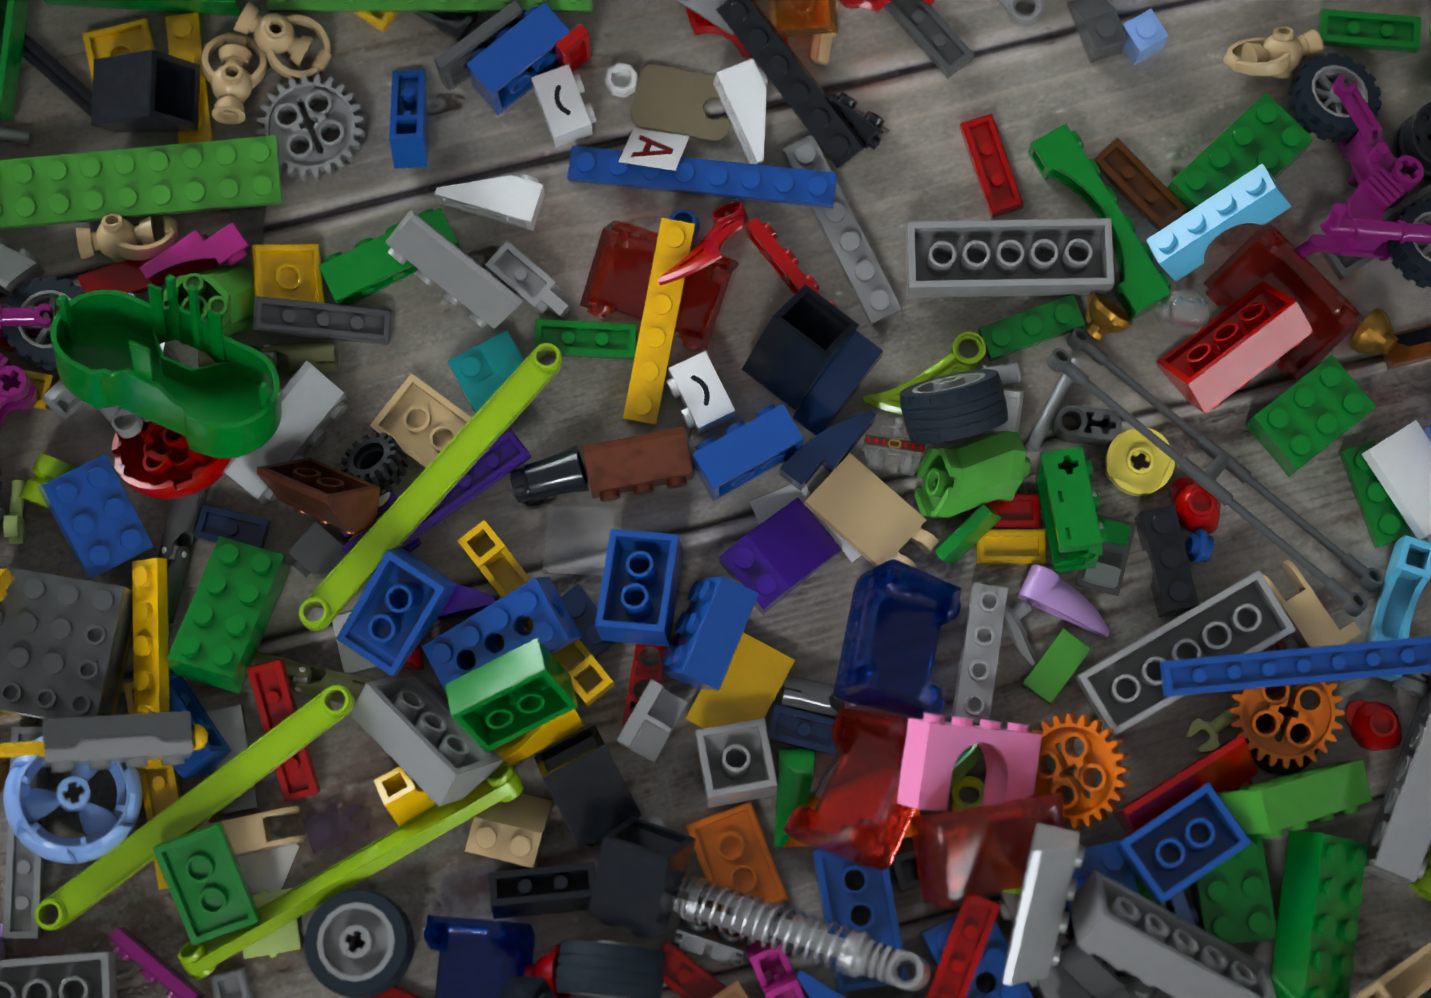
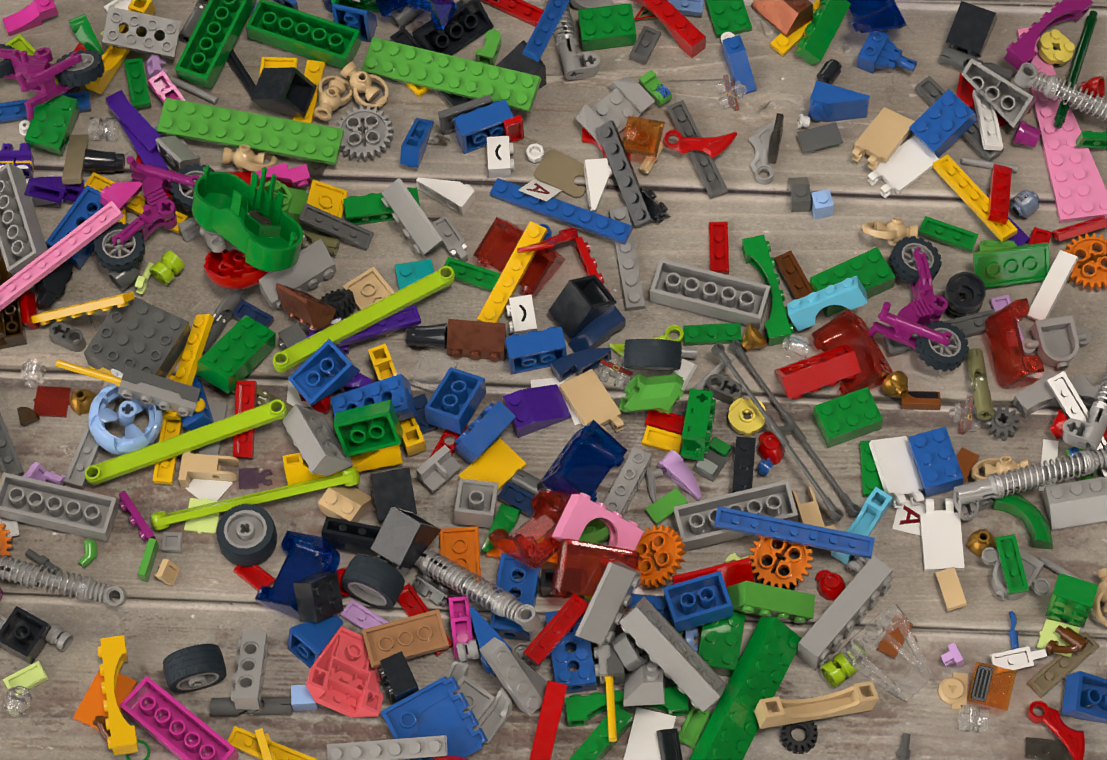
camera: 20 degrees right, 15 degrees down
blue brick [38,454,154,579] -> none
green plate [153,821,261,946] -> none
green tile [935,504,1002,565] -> none

